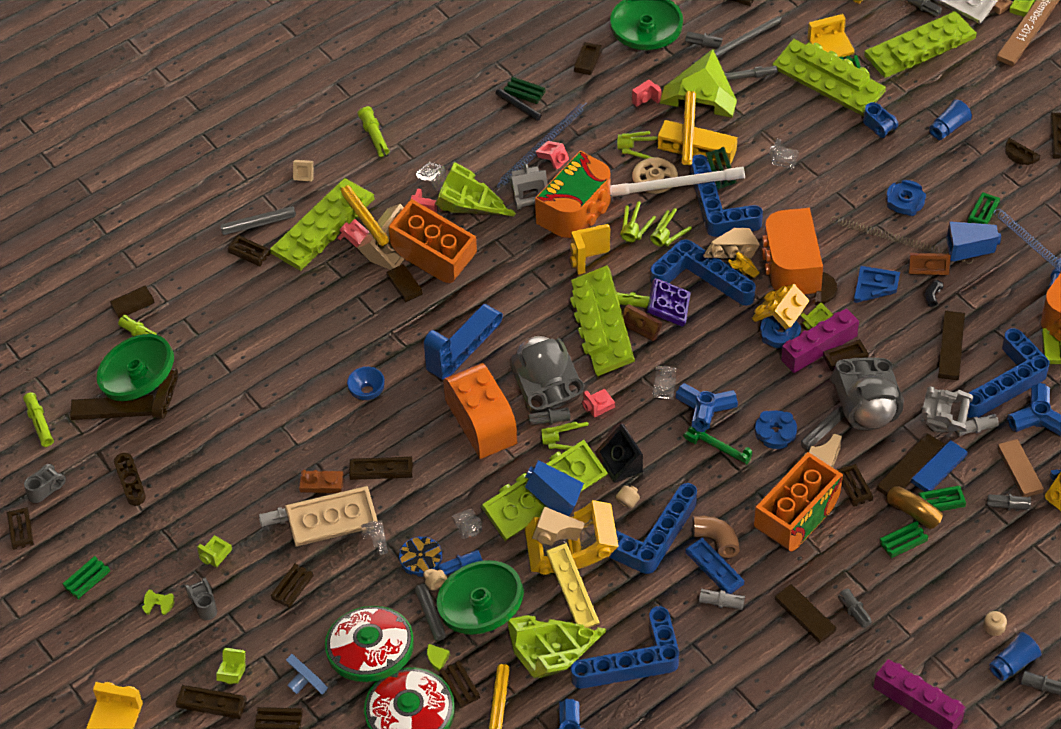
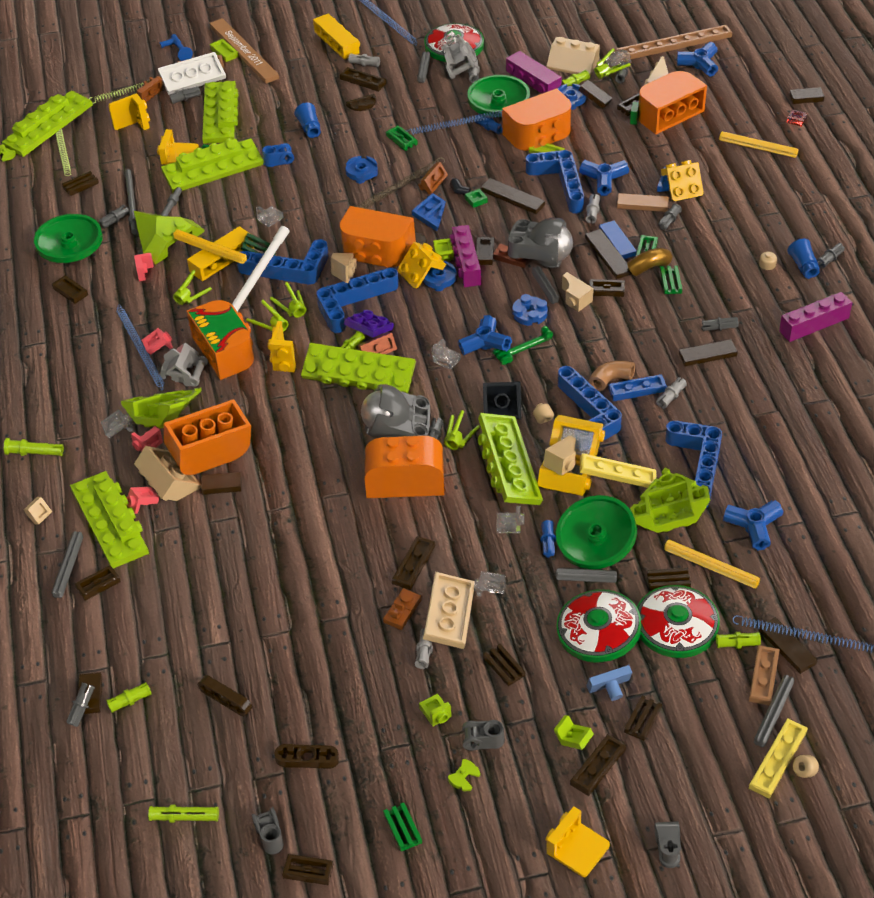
camera: 65 degrees left, 5 degrees down
dark brown tile [70,395,154,420] -> none
green dish [97,334,174,401] -> none
yellow axle [341,185,389,246] -> none
blue piece [347,367,385,400] -> none
tile [399,537,442,577] -> none
blue beam [424,304,503,380] -> none
tan tile [424,569,447,591] -> none
lime tile [427,644,450,672] -> none
black bar [495,88,542,121] -> none
dark green tile [504,77,545,104] -> none
blue slope [525,460,584,516] -> none
coral bracket [582,389,615,418] -> none
tan plate [632,158,678,194] -> none
yellow plate [728,252,760,278] -> none
orange brick [754,452,843,551] -> none
light grey piece [921,386,973,433] -> none
blue slope [946,222,1001,261] -> none
none -> dark grey axle [66,682,95,727]
none -> green tile [465,189,488,208]

